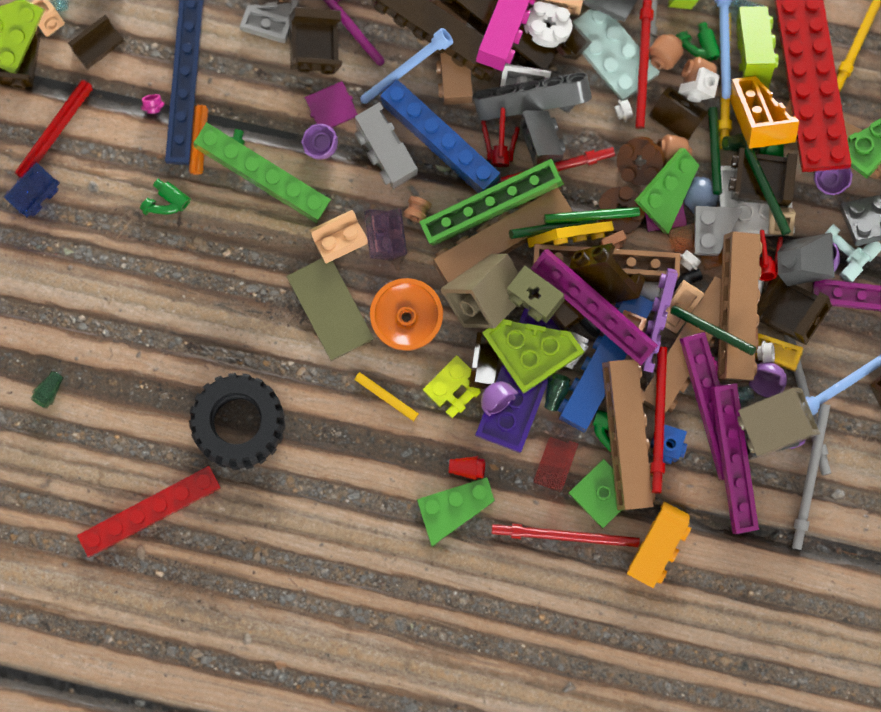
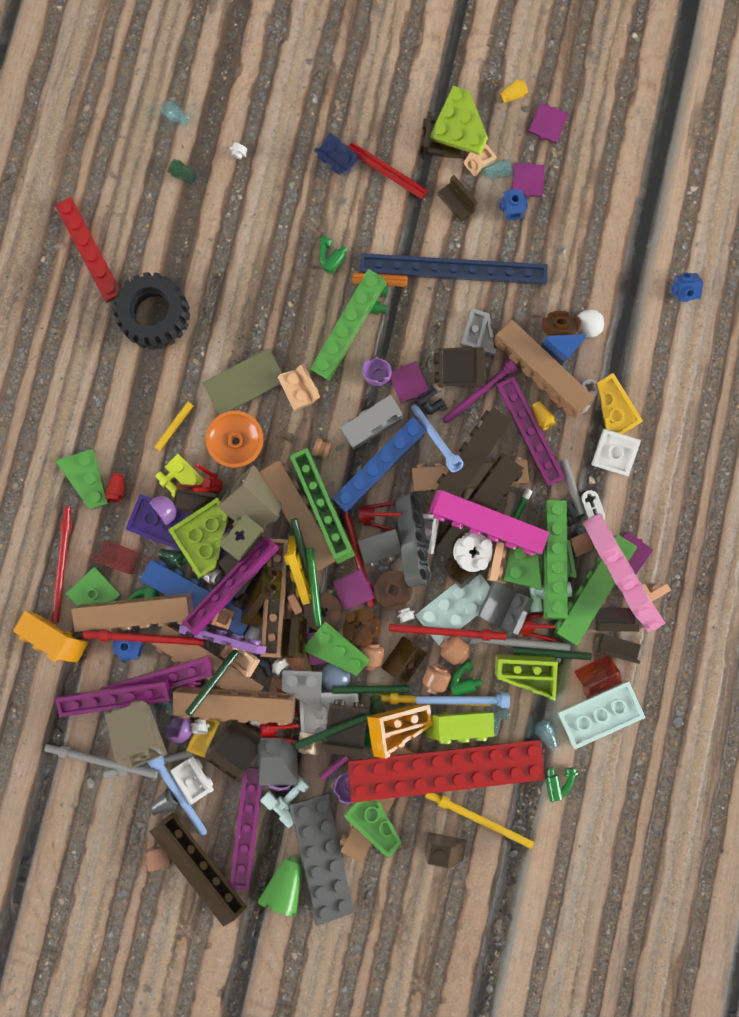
camera: 90 degrees right, 5 degrees up
dark pink plate [141,94,164,114] -> none
clear purple bracket [364,208,407,261] -> none
white bracket [678,67,719,103] -> none
none -> dark grey cone [149,790,179,816]
none -> white bracket [169,757,213,805]
none -> red plant [177,463,223,493]
none -> white plate [229,143,247,160]
none -> dark brown panel [282,616,307,658]
none -> magenta piece [319,755,348,780]
none -> magenta piece [333,569,375,611]
none -> reddish brown plate [374,571,413,610]
none -> black piece [415,385,448,415]

